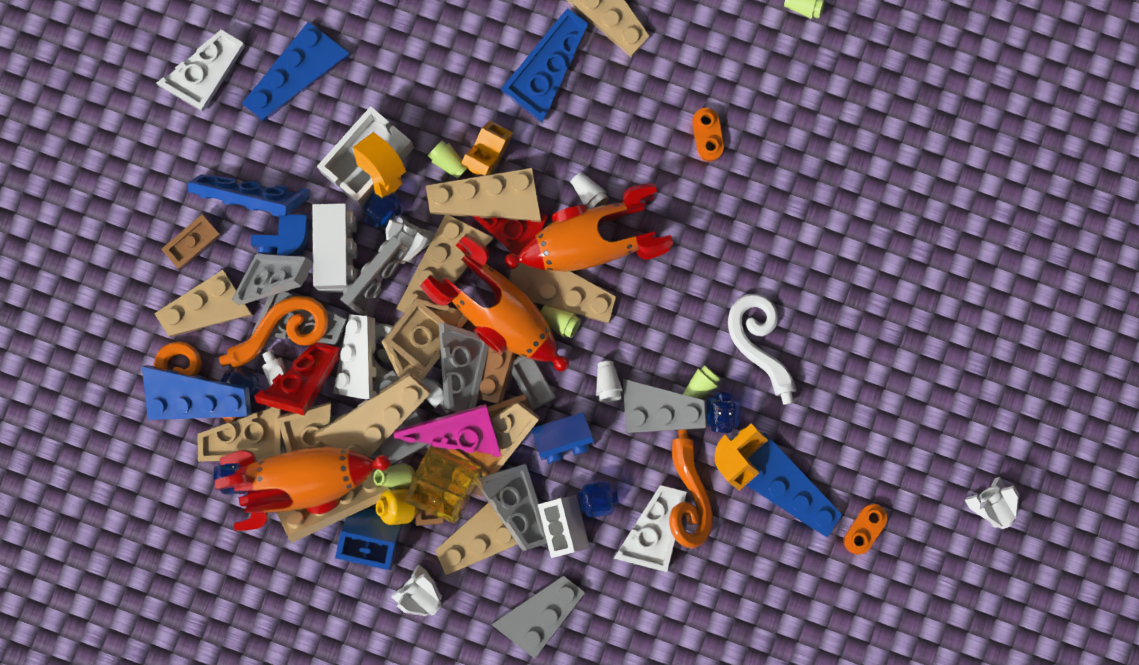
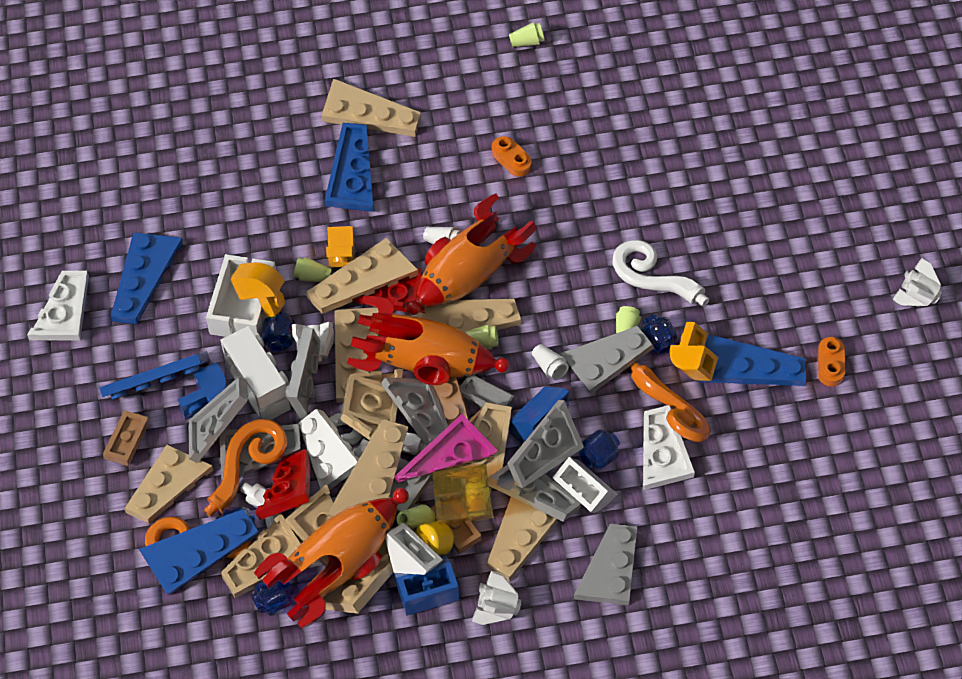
camera: 30 degrees left, 25 degrees down
none -> white slope [385,522,443,575]
none -> light grey wing [507,400,584,488]

